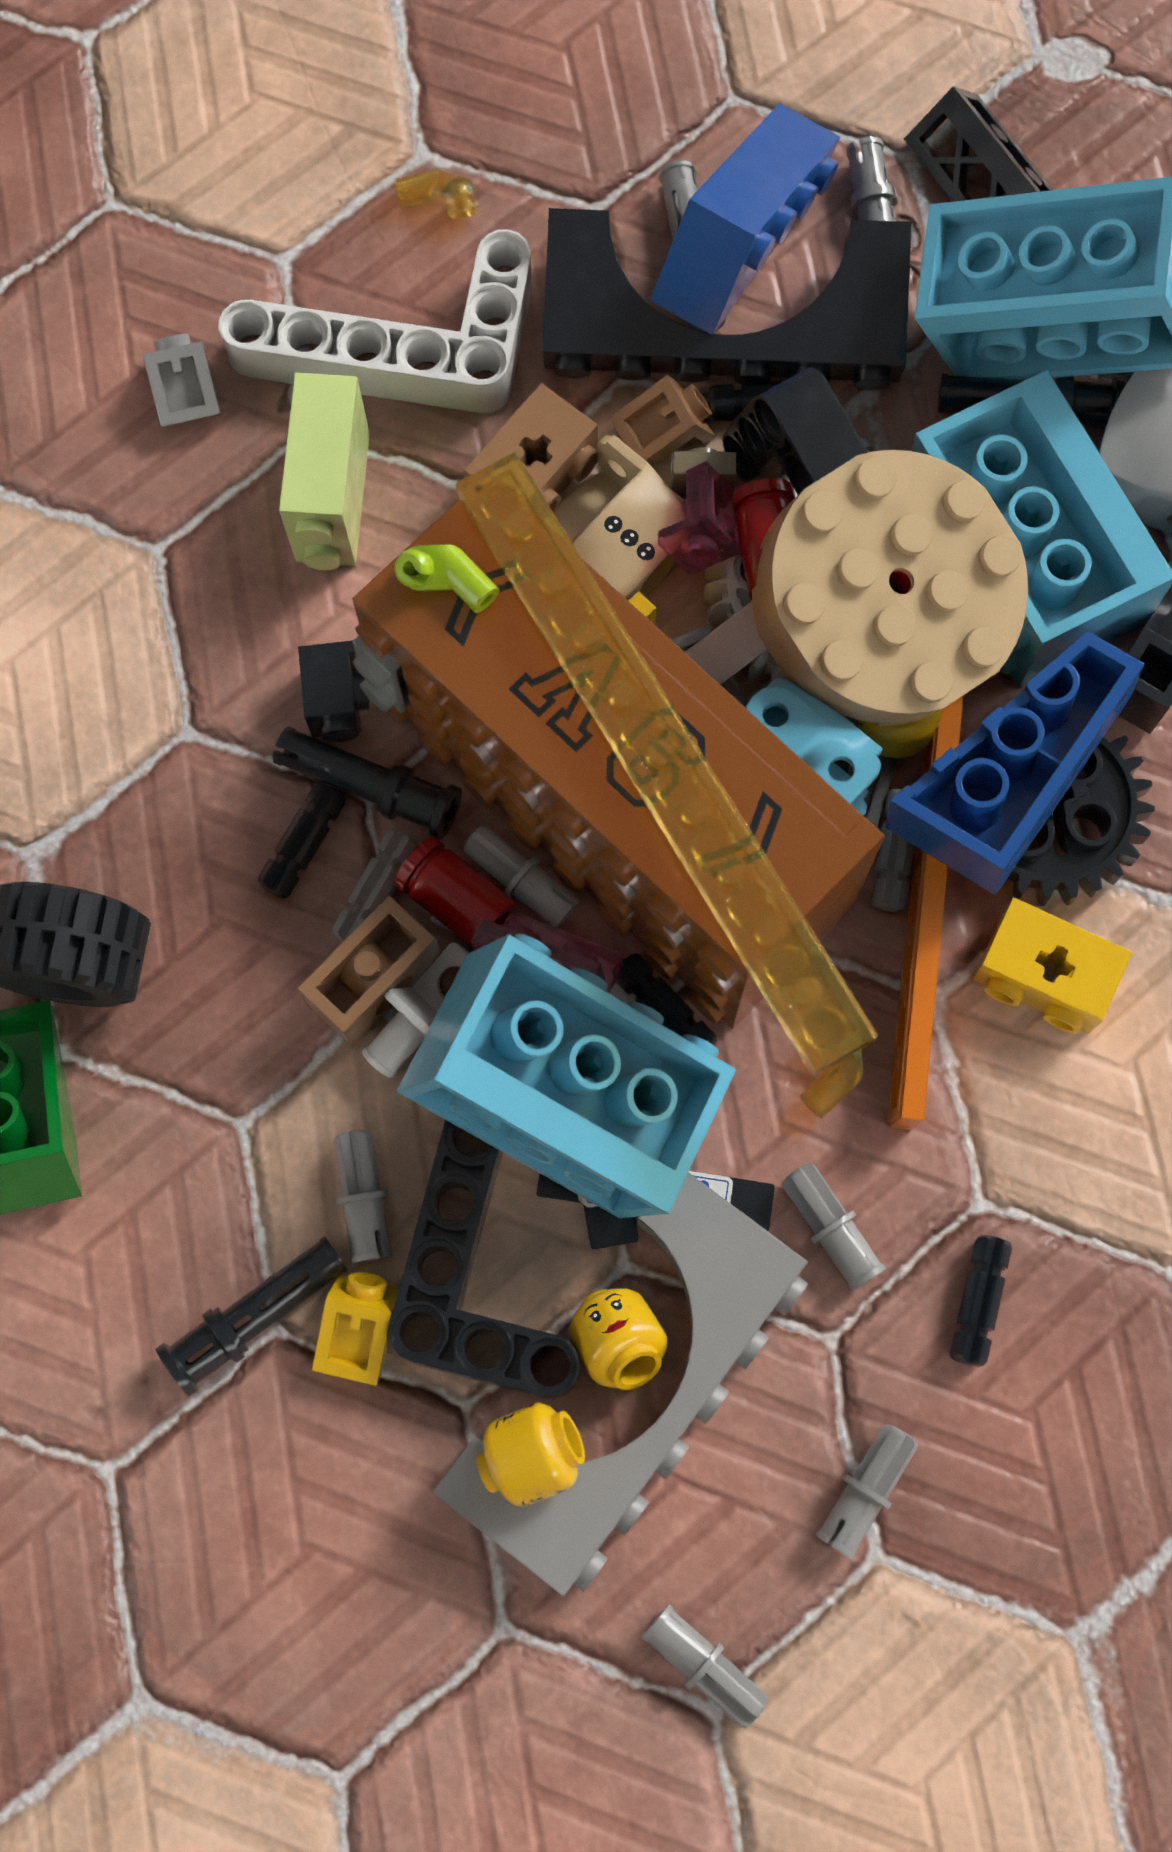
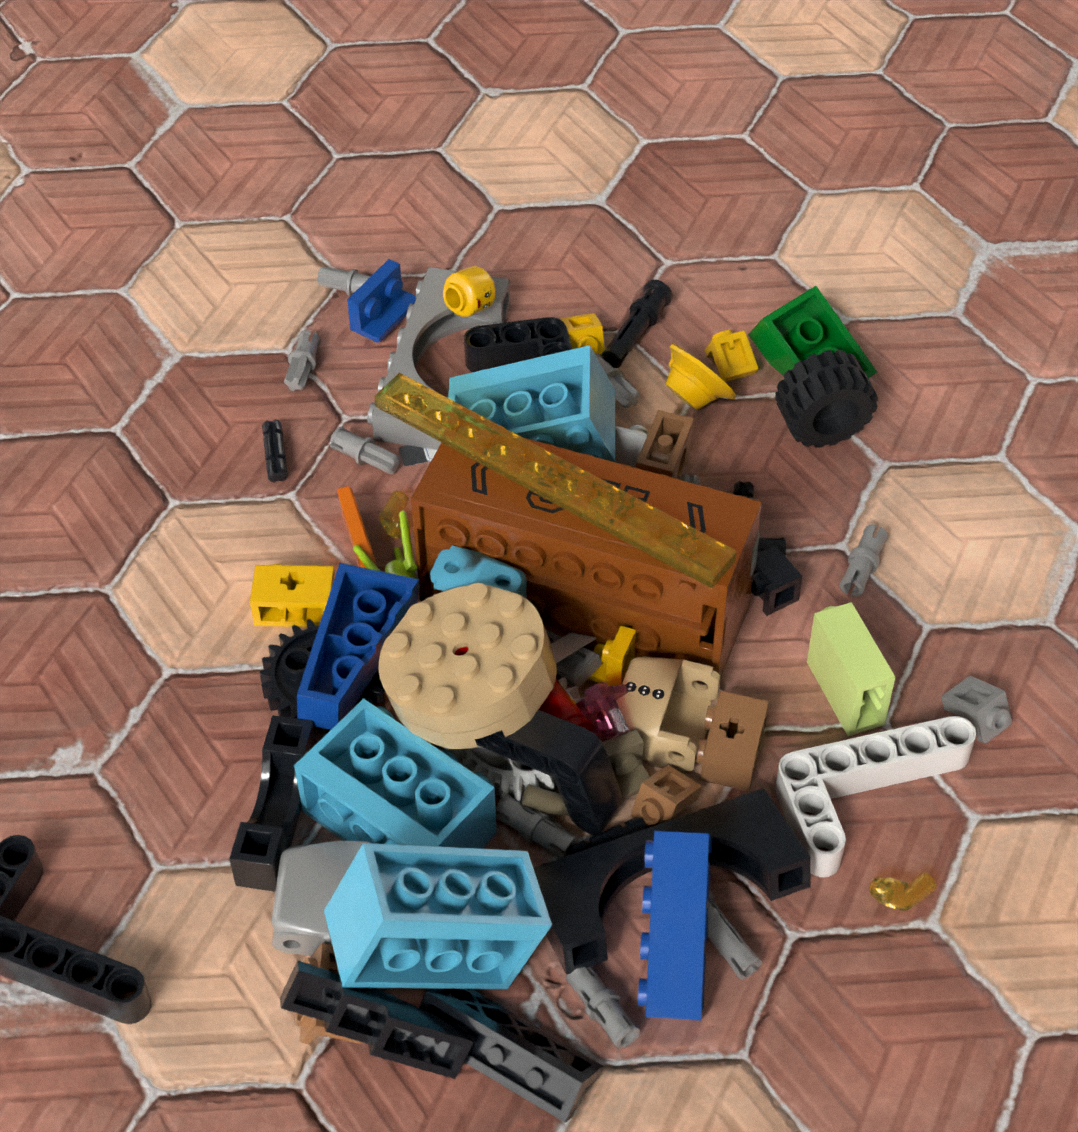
camera: 155 degrees right, 25 degrees down
lime arm [394,544,500,613] -> none
yellow head [569,1288,667,1390] -> none
none -> blue bracket [347,259,416,343]
none -> lime plant [353,511,420,591]
none -> yellow hat [665,342,736,410]
none -> yellow bracket [704,330,759,382]
none -> light grey pin [839,525,888,597]

